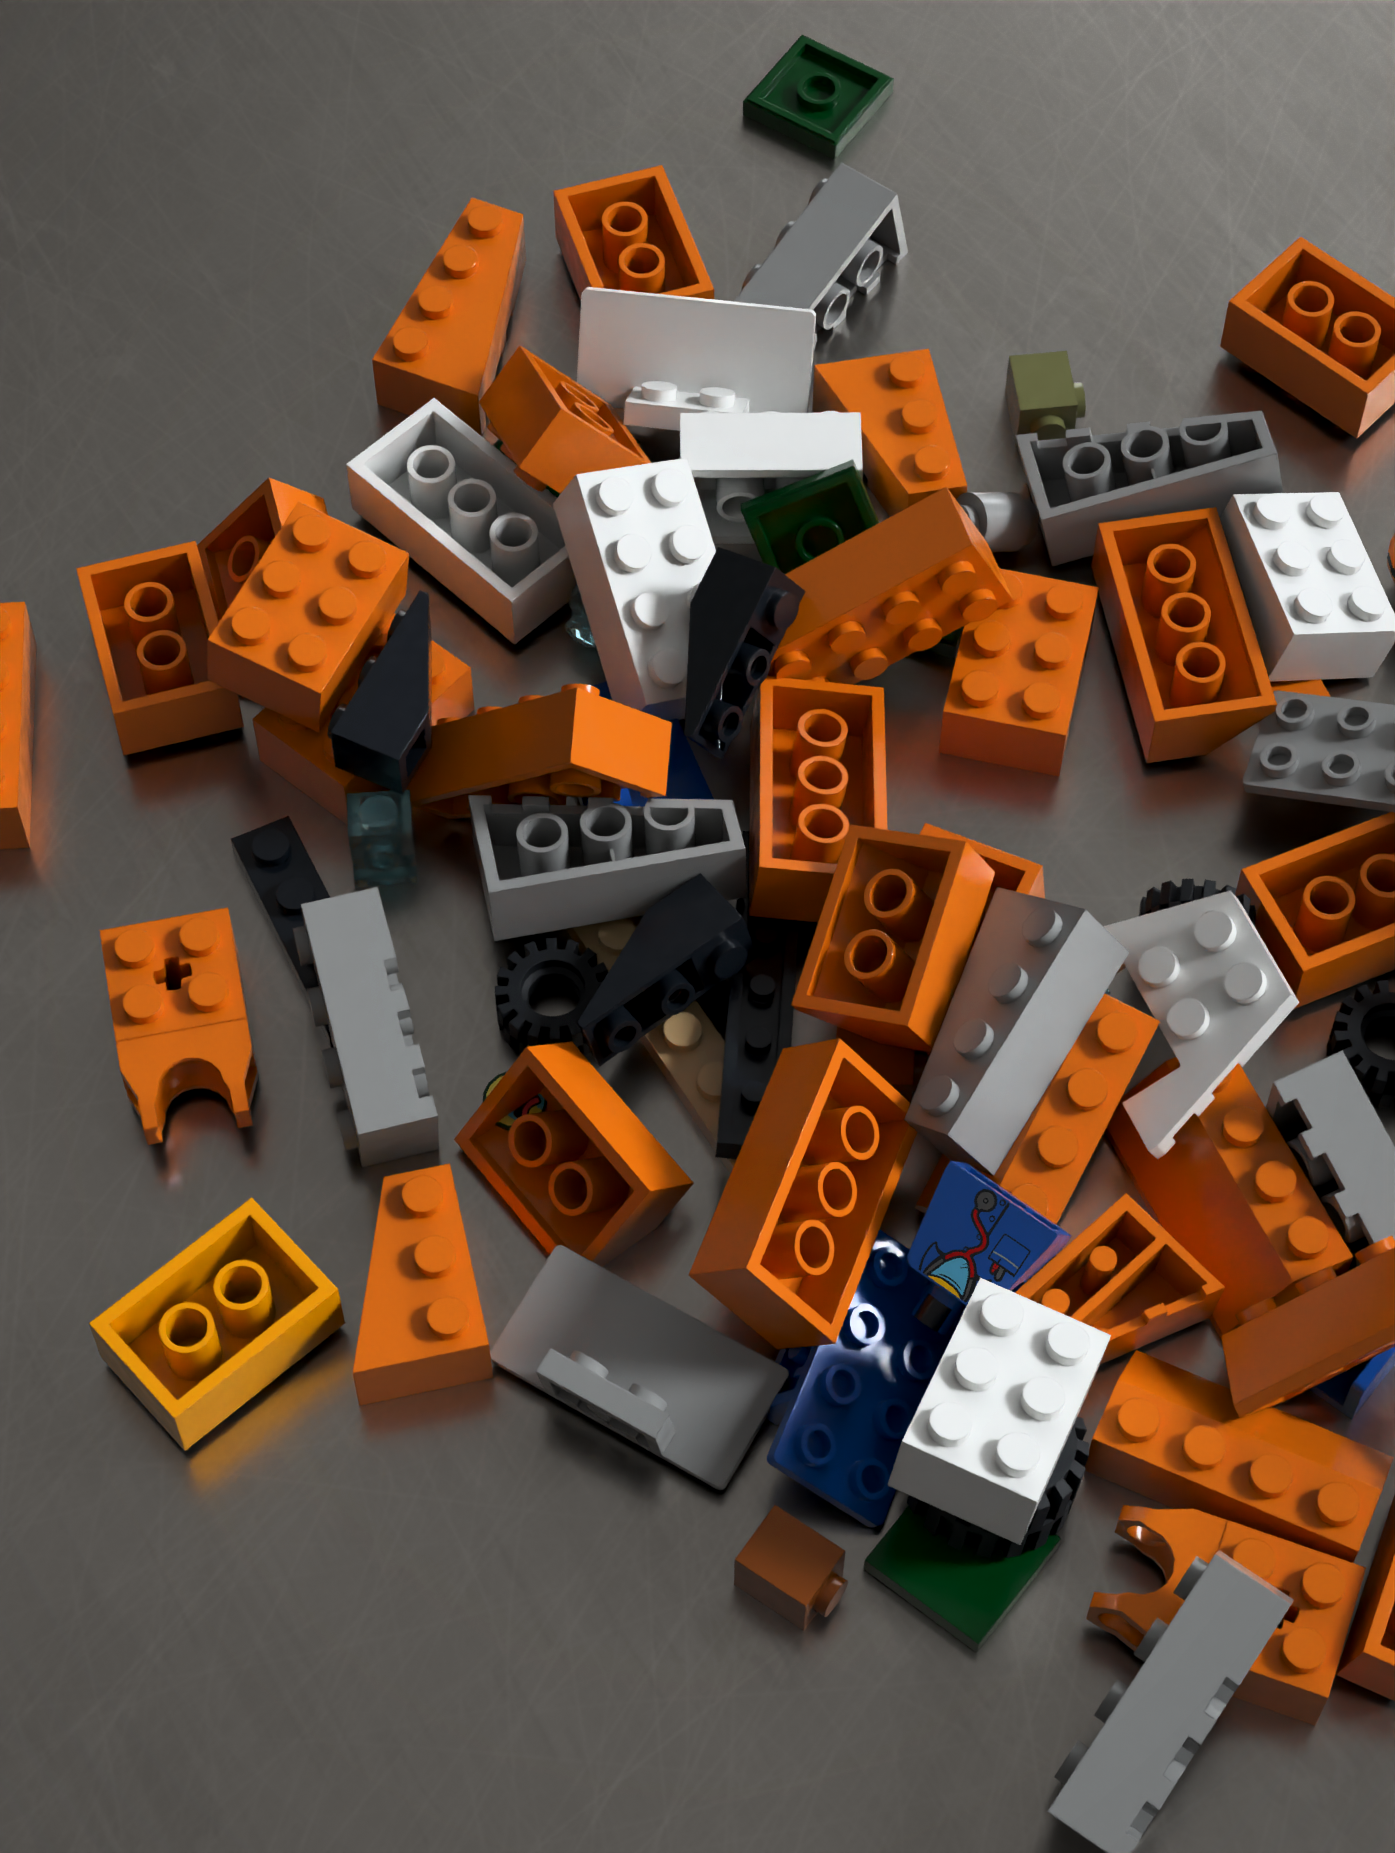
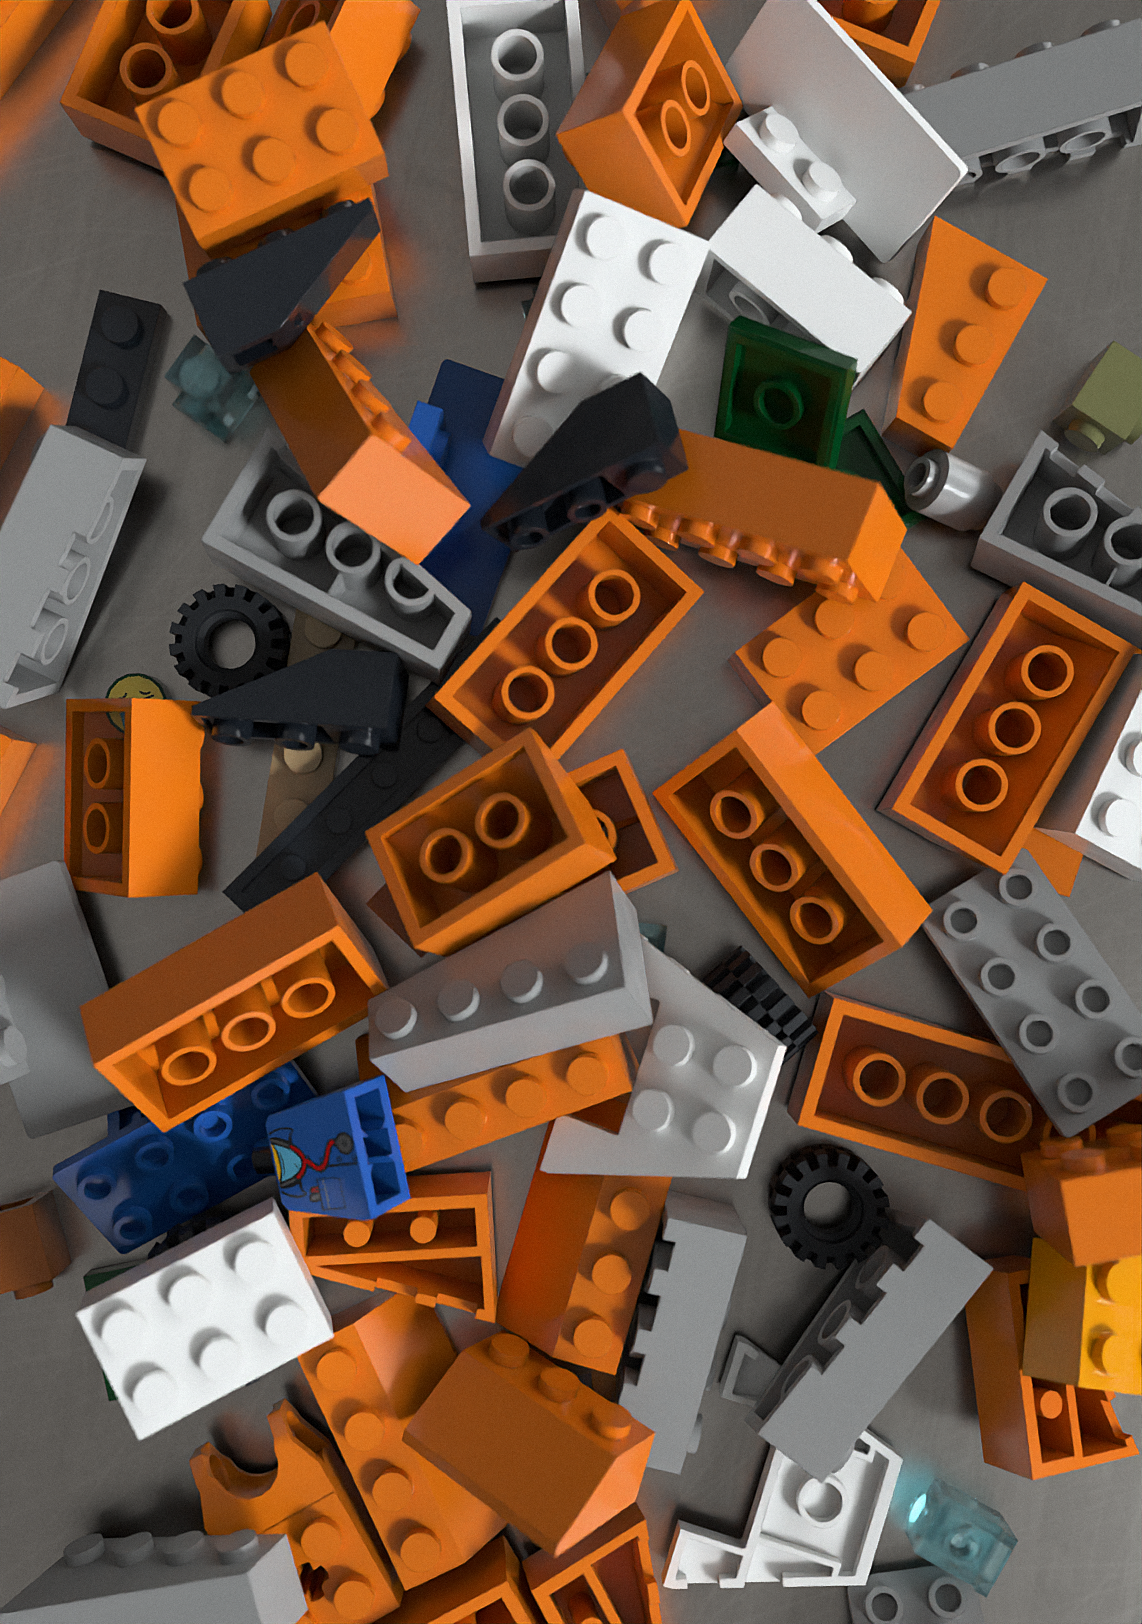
camera: 40 degrees right, 30 degrees up
none -> orange brick [652,701,933,998]

